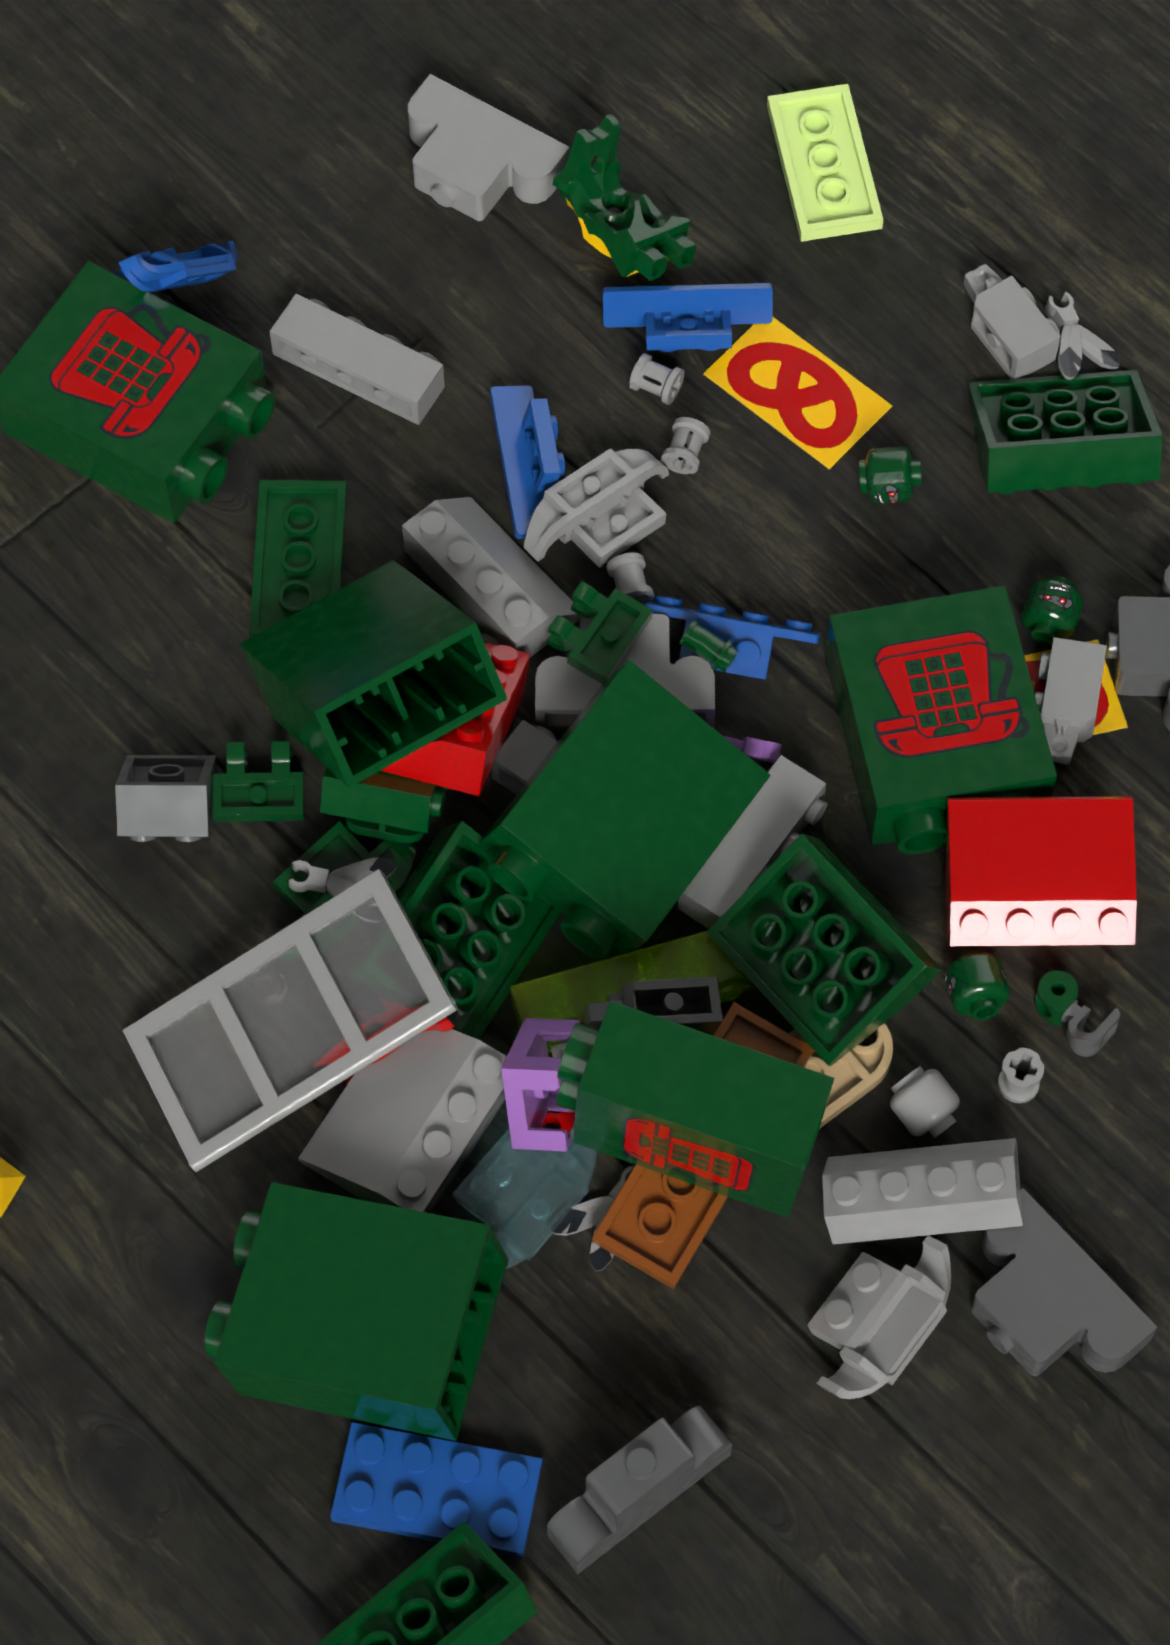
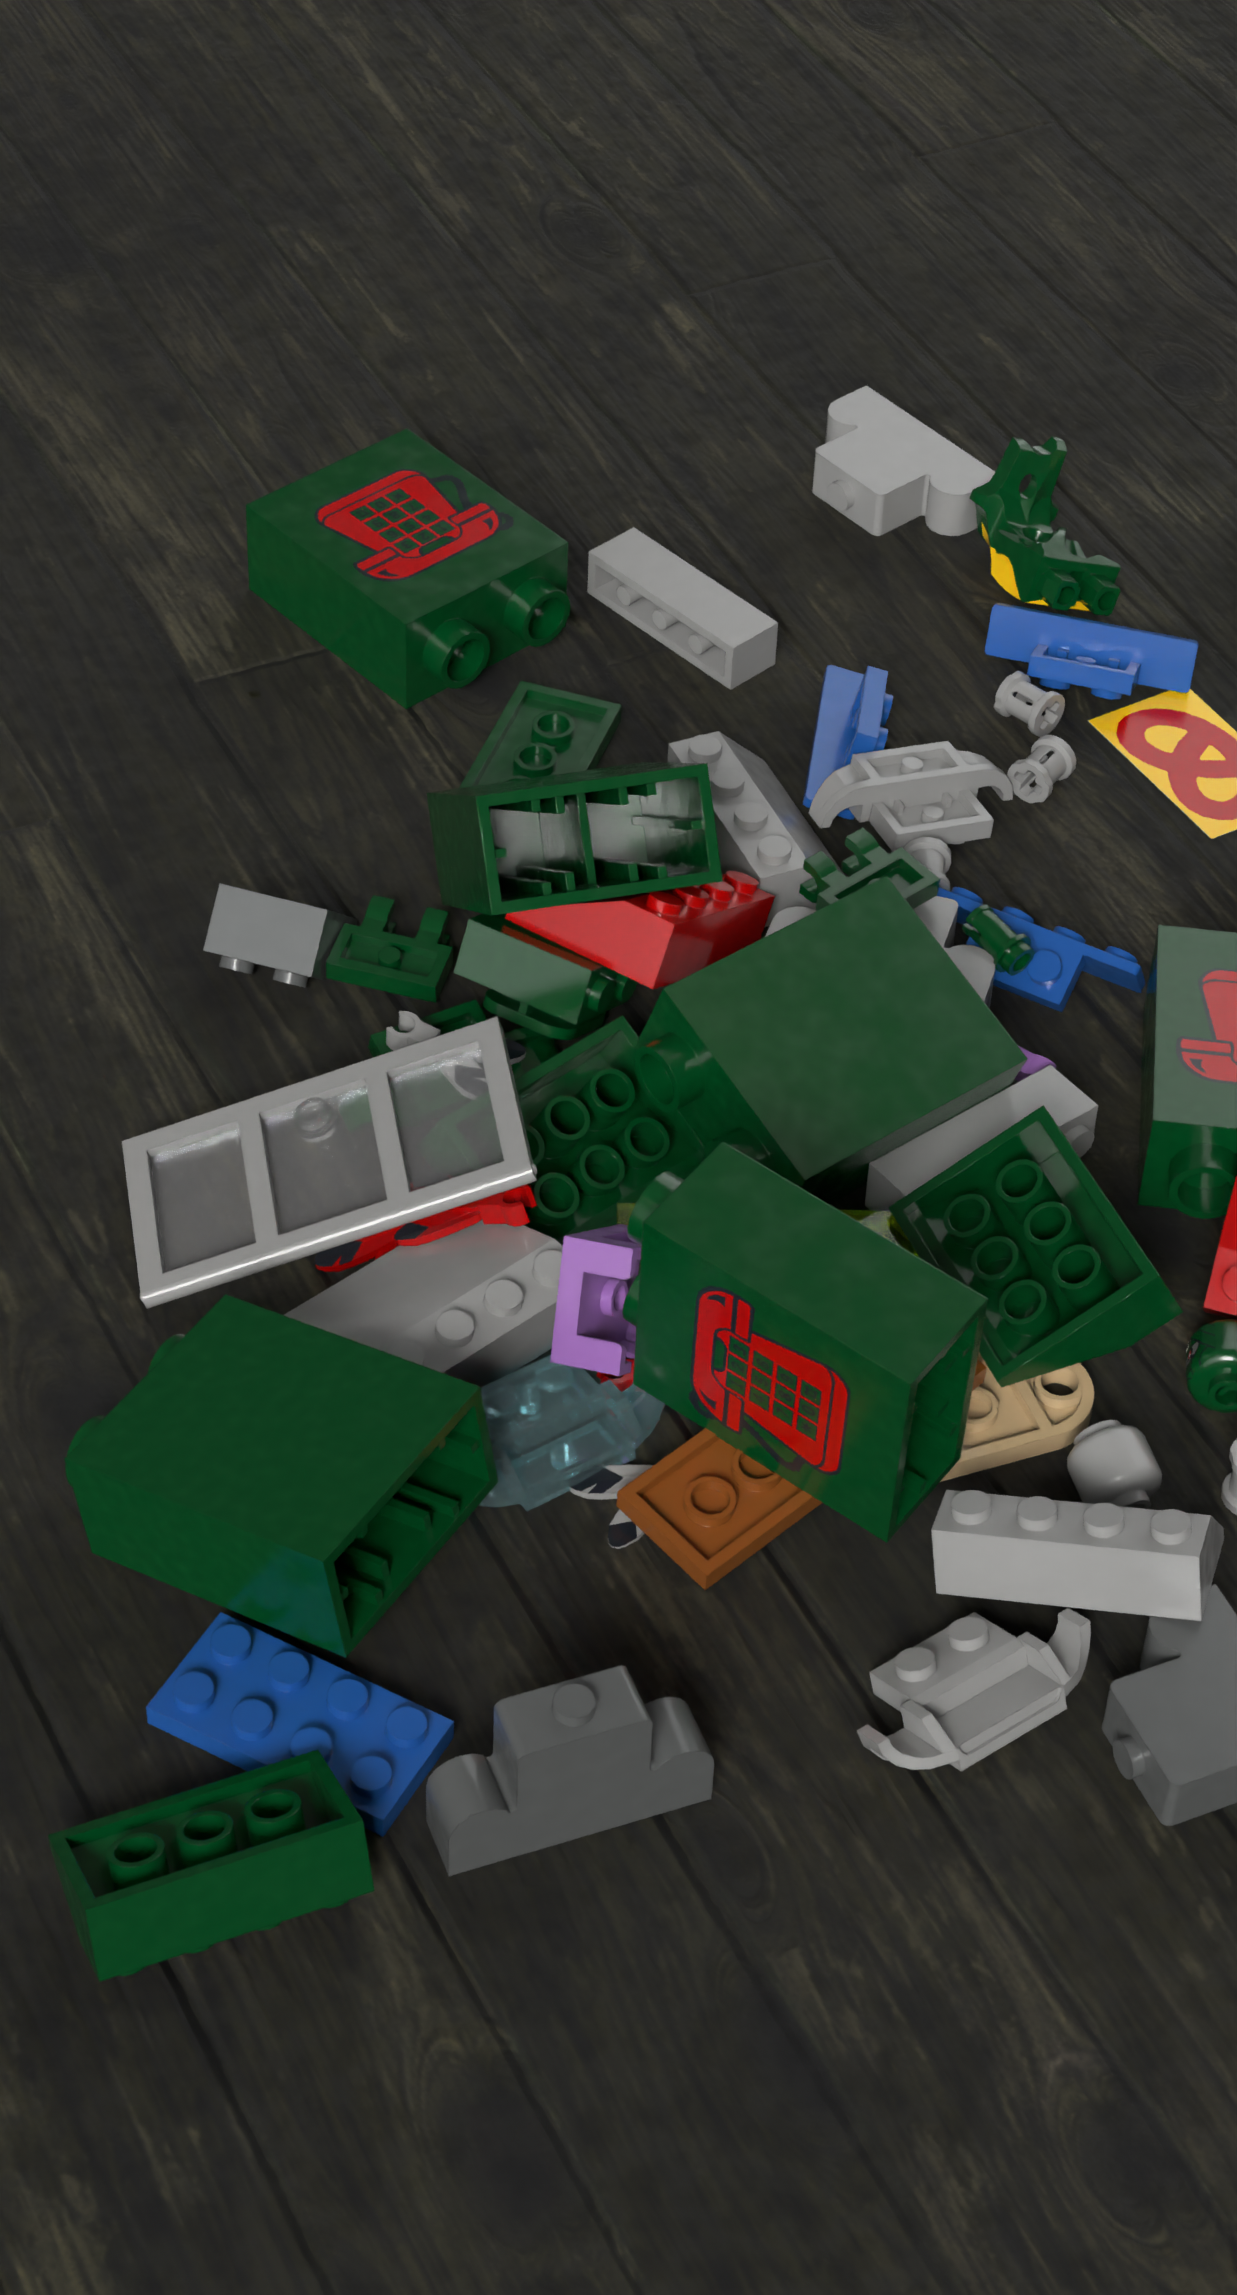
camera: 15 degrees right, 20 degrees down
blue plate [112,241,239,292] -> none

